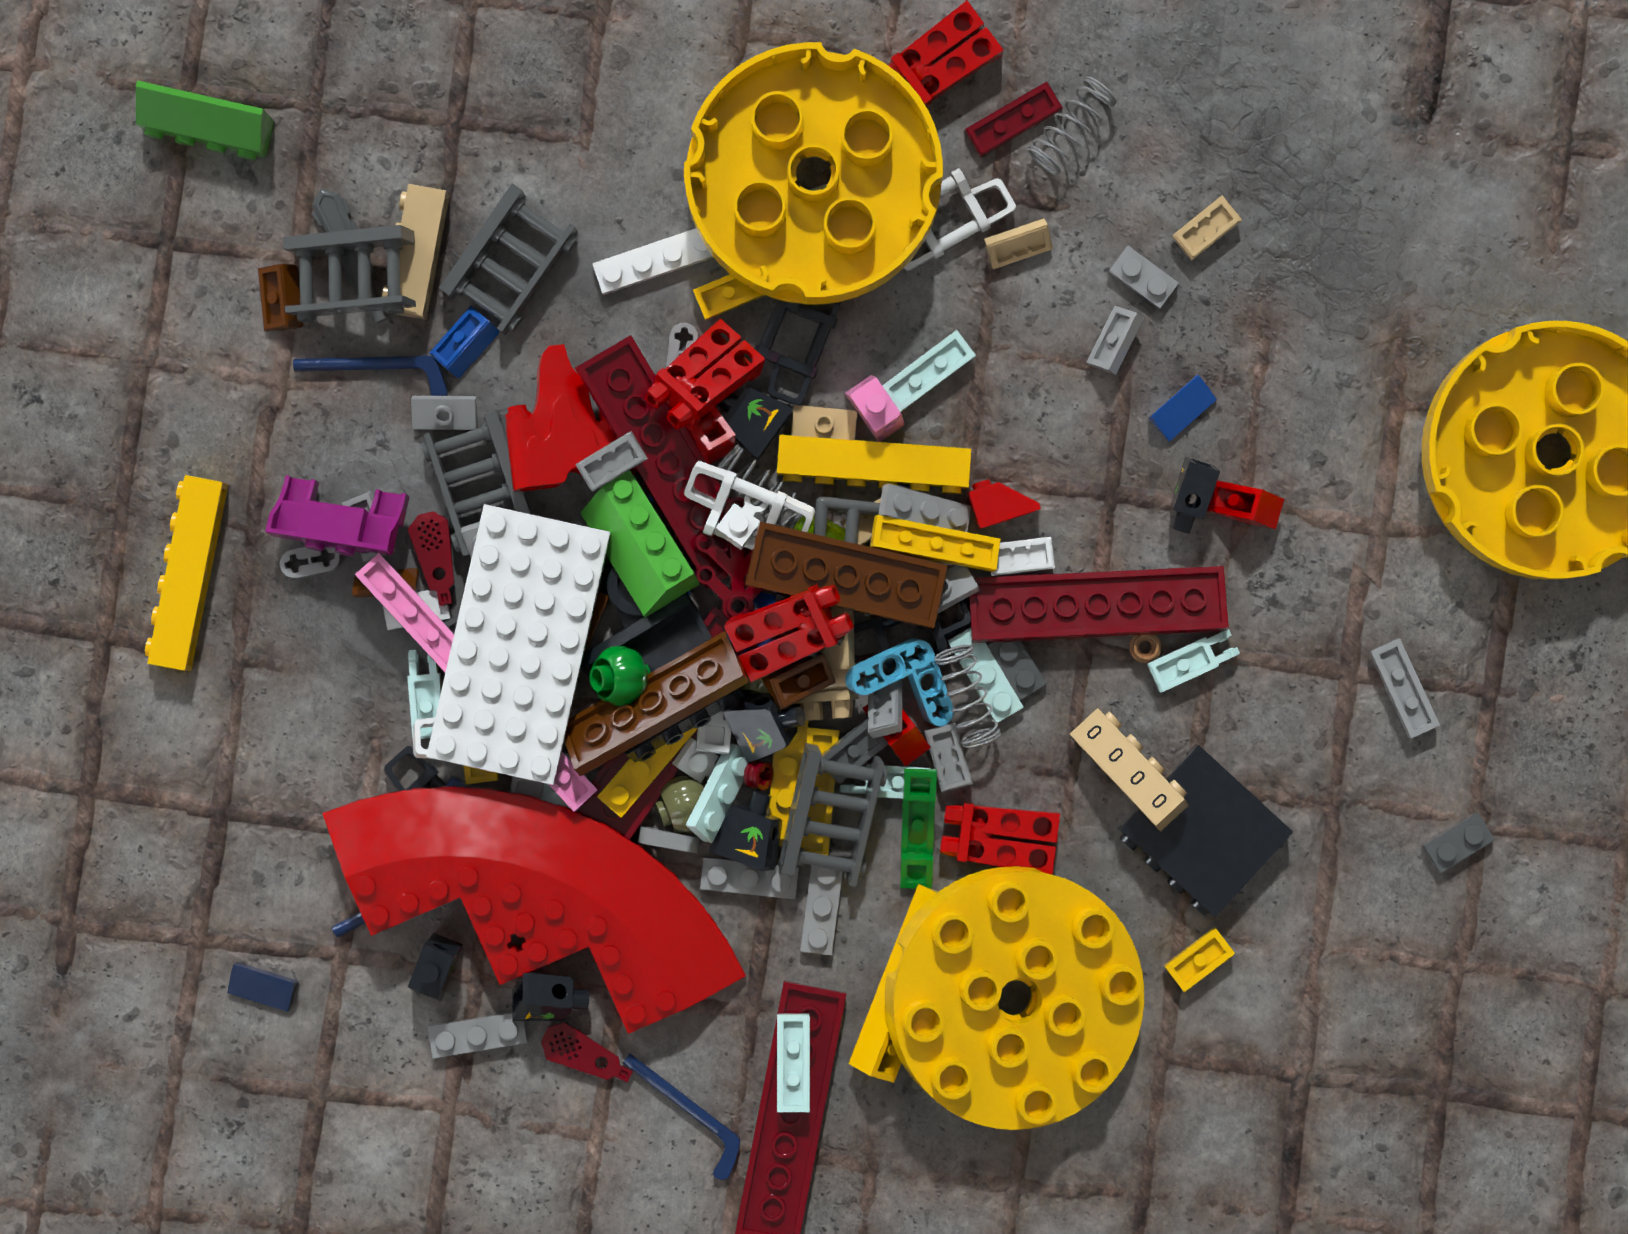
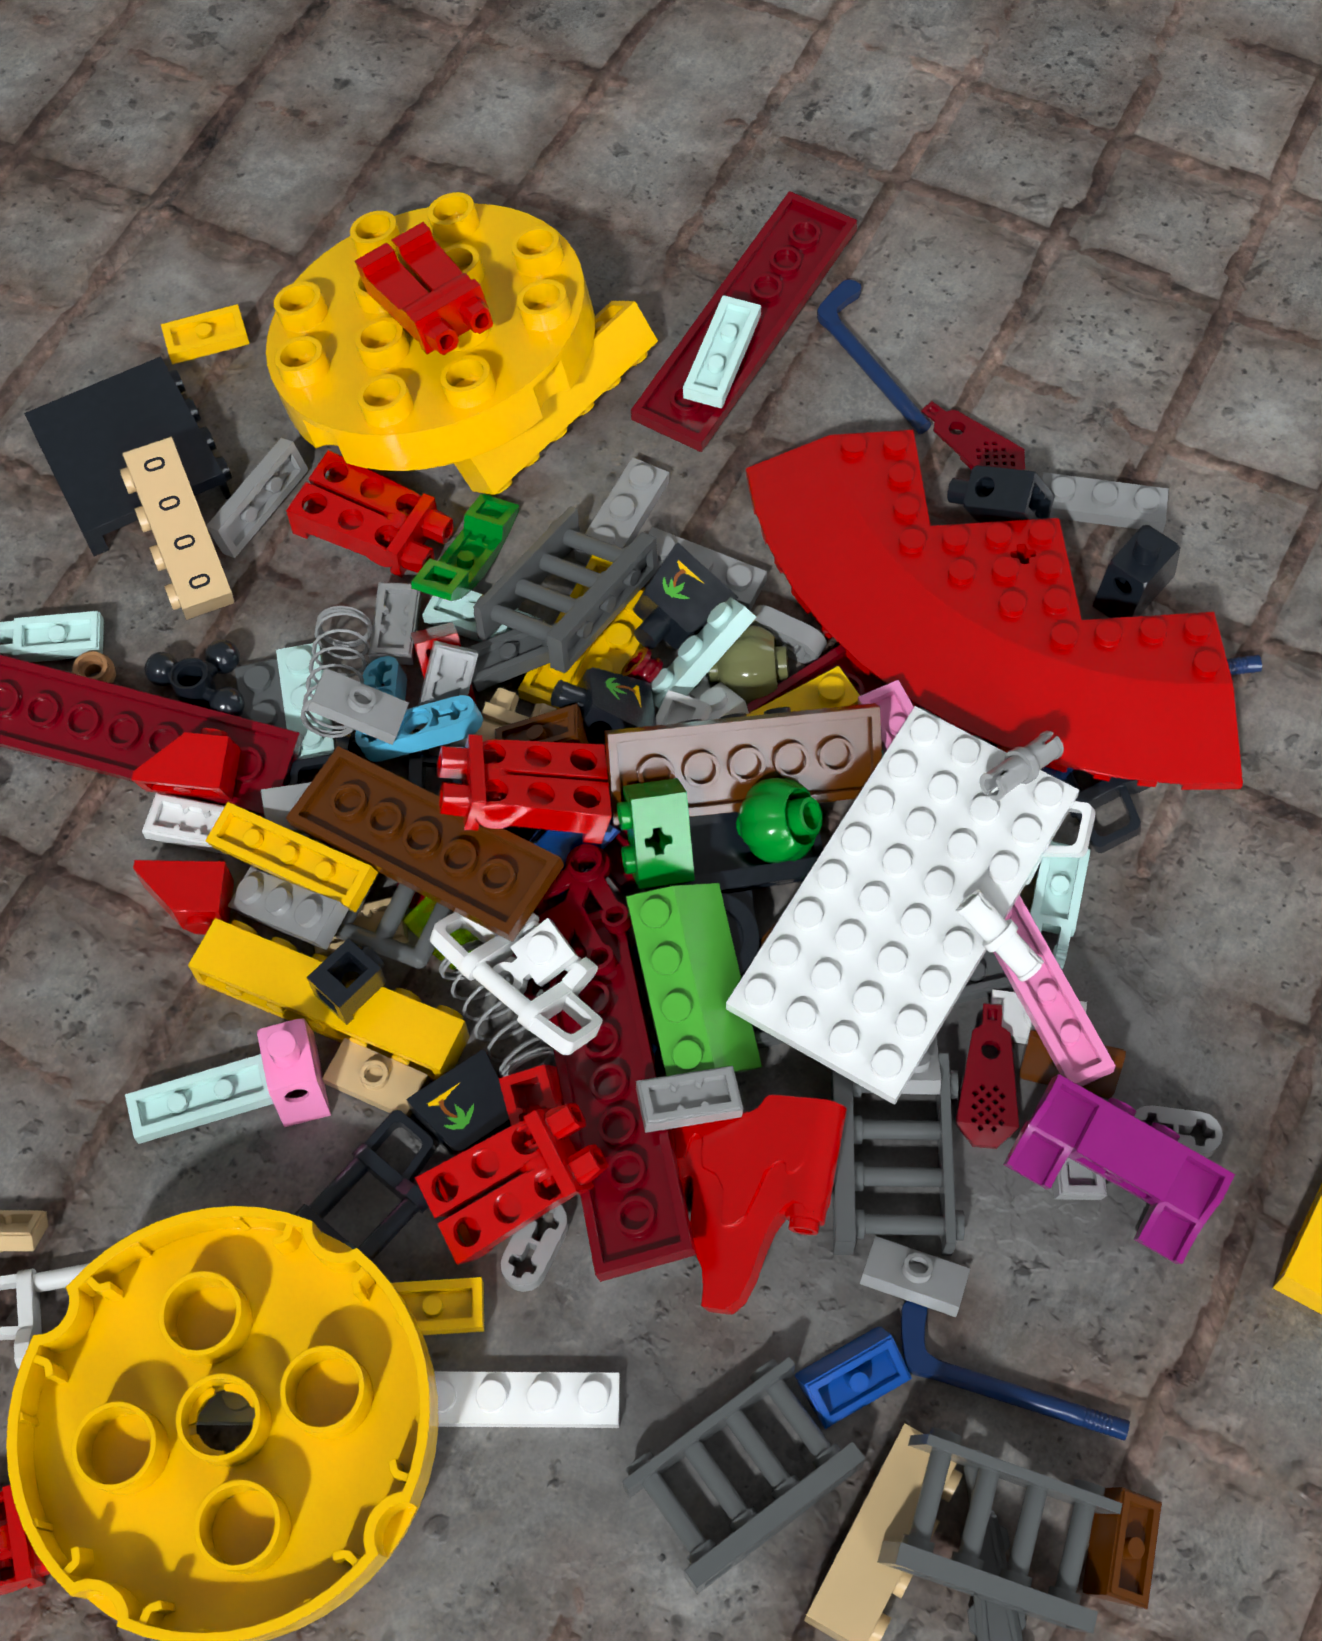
camera: 160 degrees left, 25 degrees down
none -> red slope [132,728,241,800]
none -> black piece [144,640,245,717]
none -> light grey plate [206,438,309,558]
none -> black brick [306,938,387,1025]
none -> light grey plate [308,668,409,745]
none -> red hips [354,221,493,355]
none -> brick [617,778,695,889]
none -> white pin [956,890,1044,982]
none -> light grey pin [979,731,1064,801]

